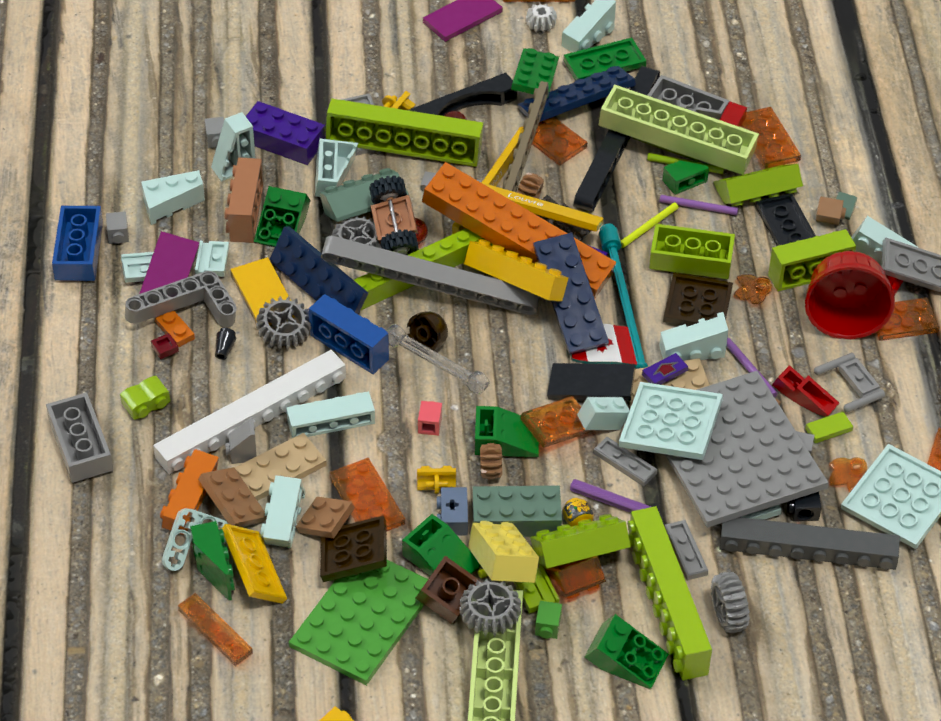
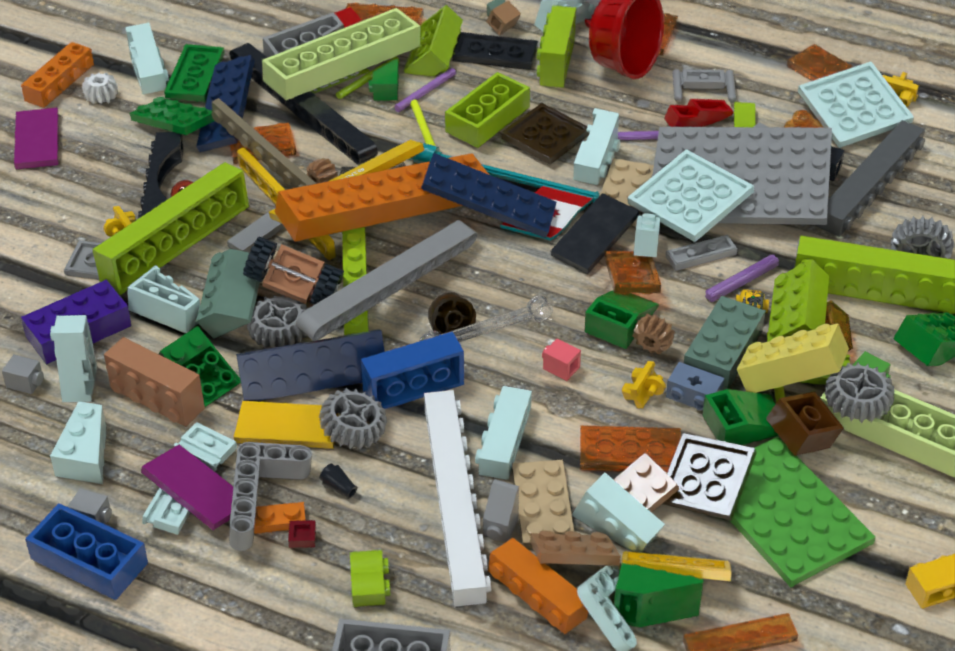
camera: 60 degrees left, 5 degrees down
yellow brick [464,239,569,301] -> none
dark purple tile [642,353,688,385] -> none
clear orange plate [734,274,773,304] -> none

